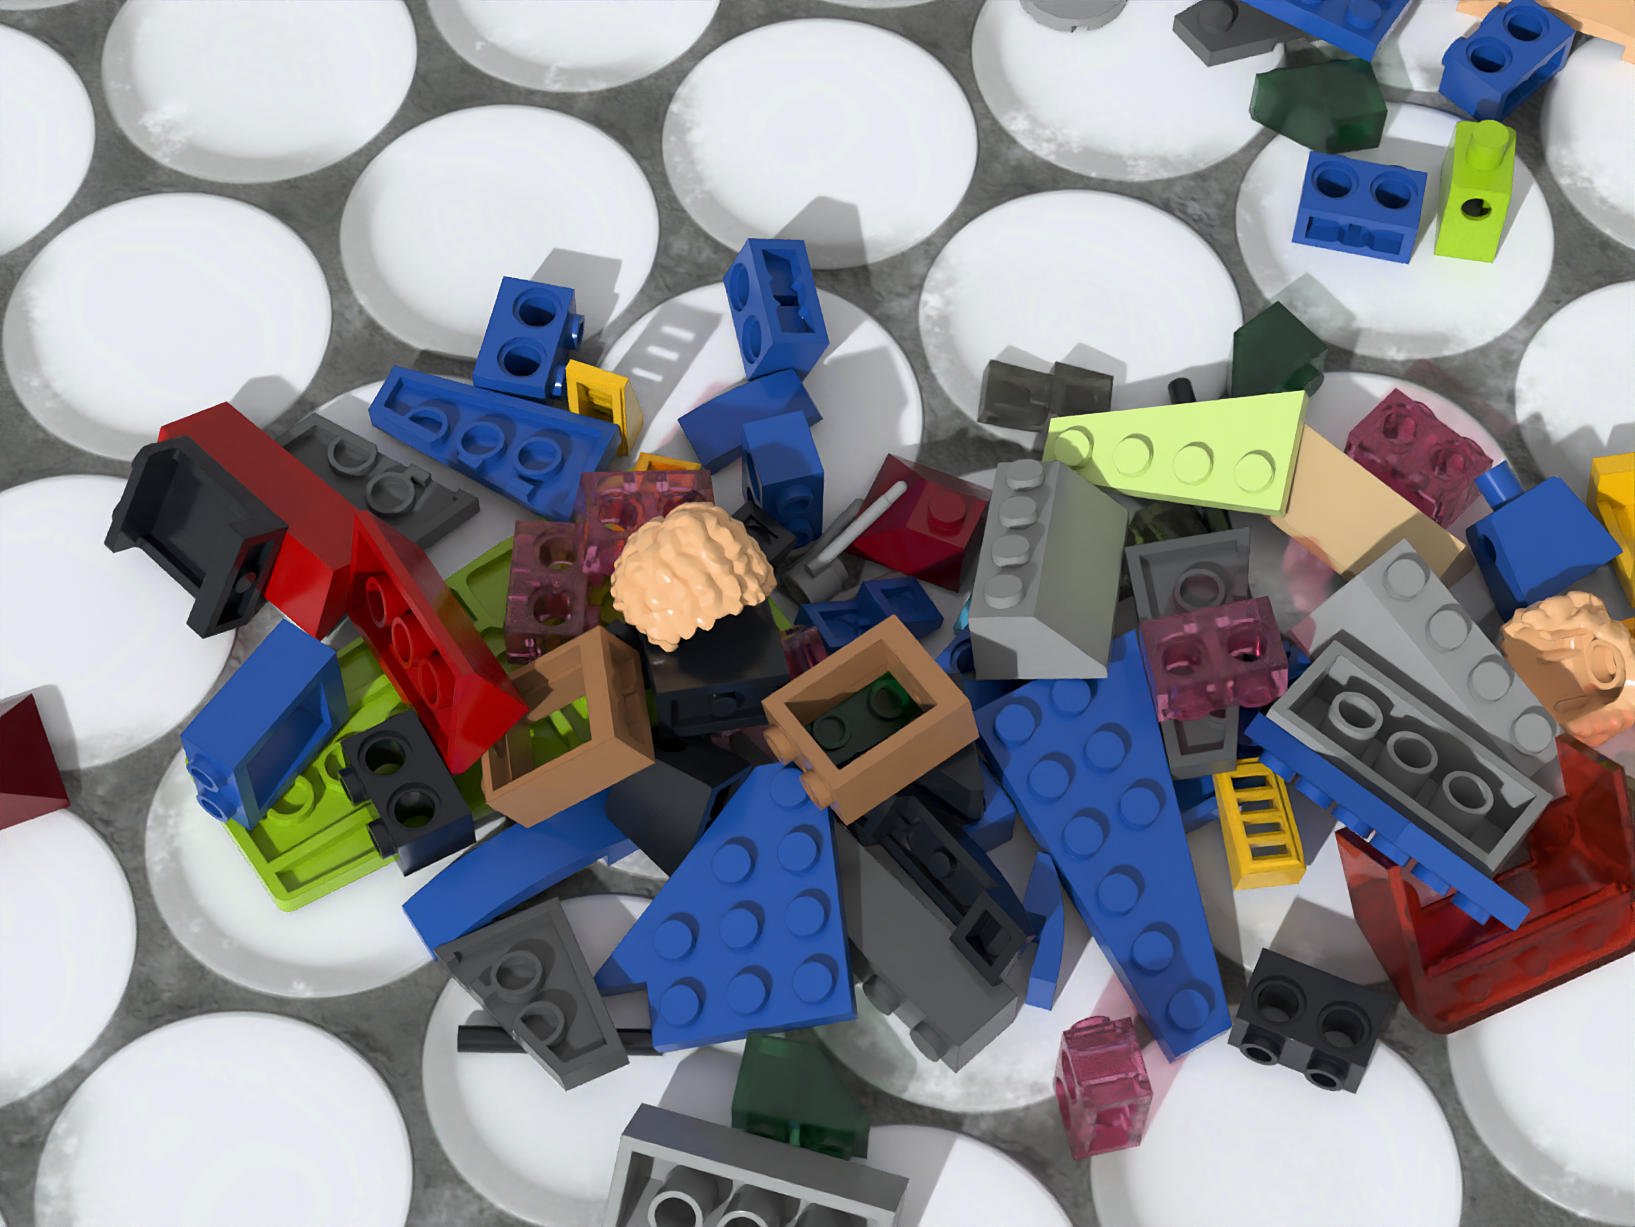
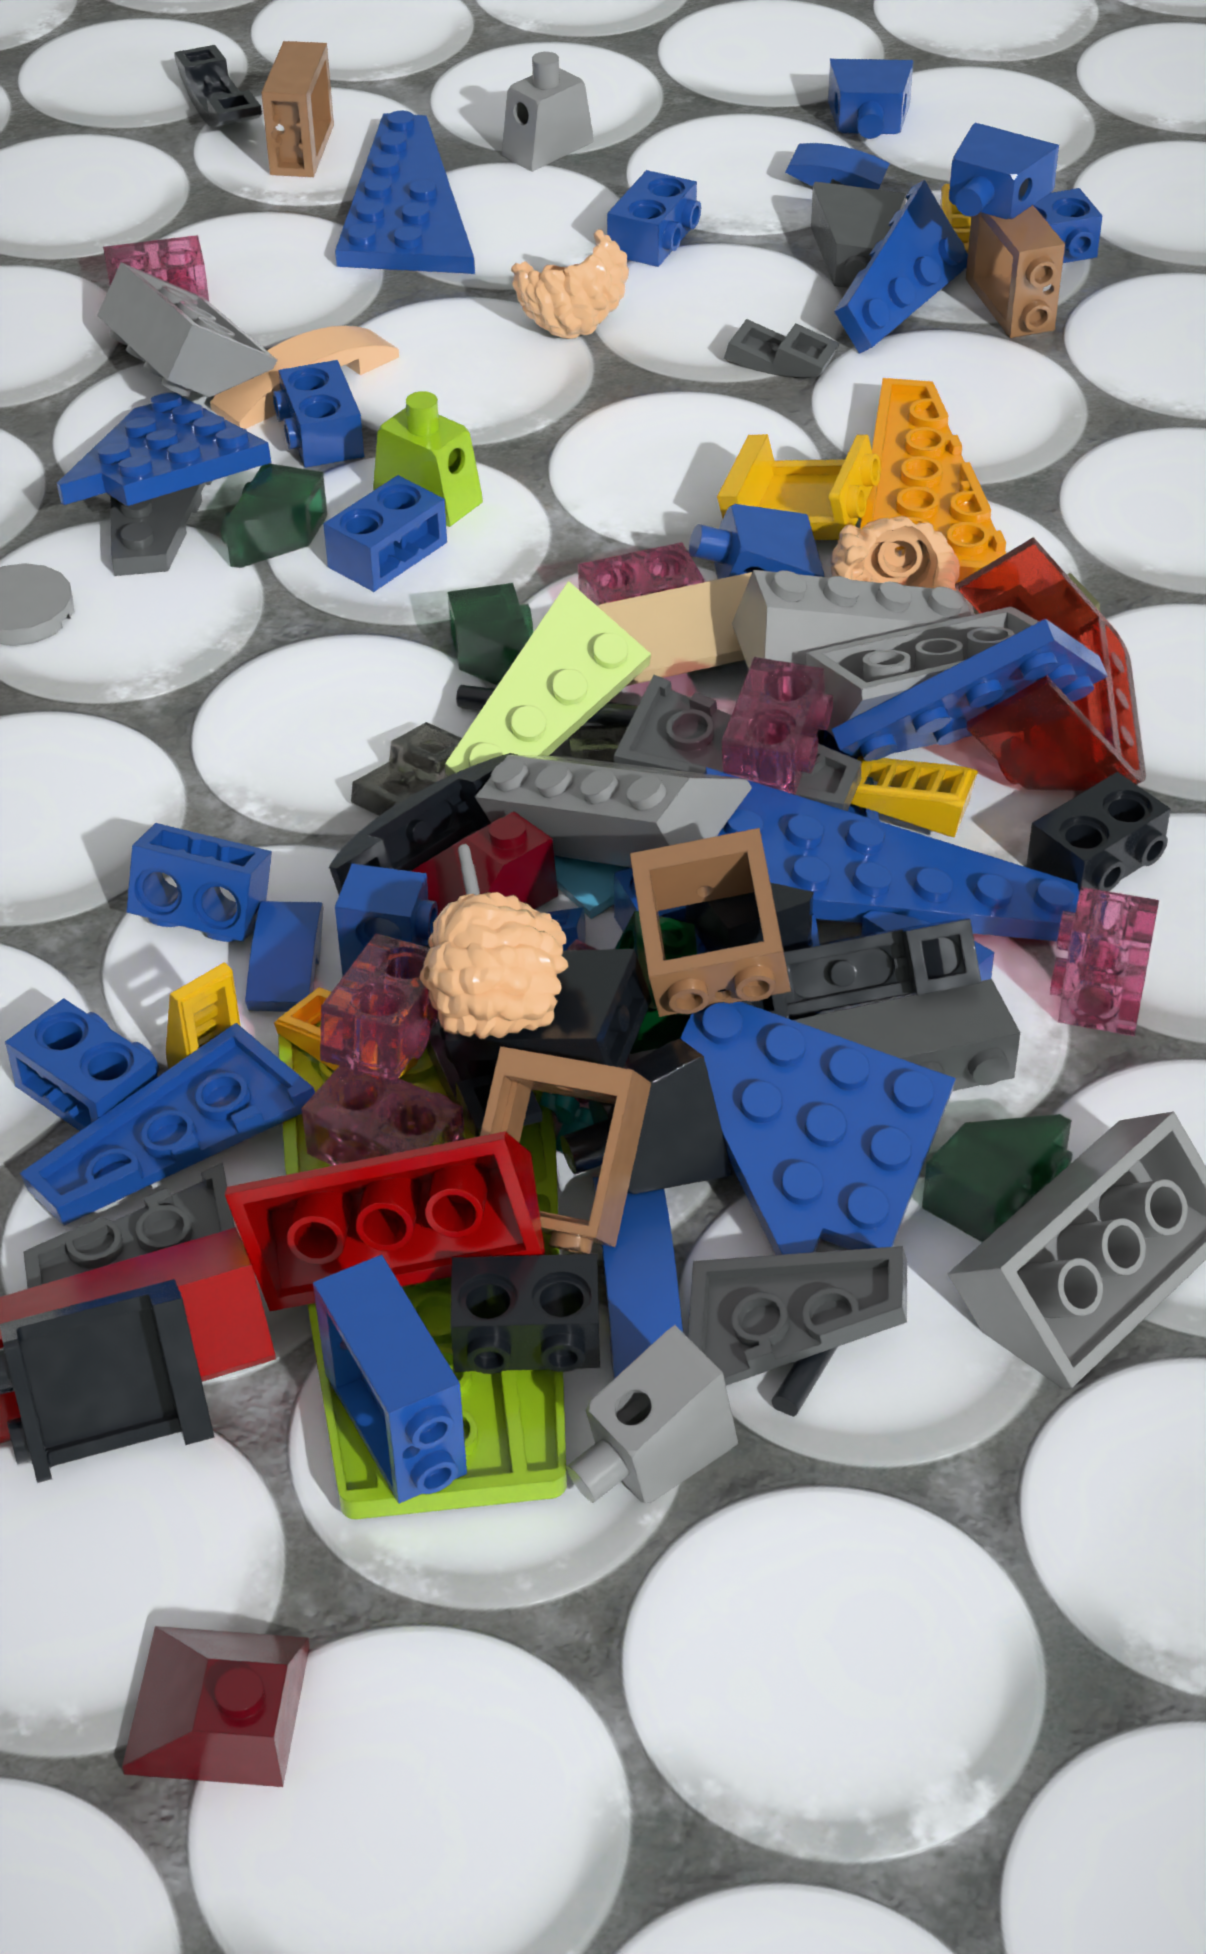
camera: 60 degrees left, 15 degrees down
none -> black slope [329,753,518,895]
none -> light grey torso [566,1325,738,1503]

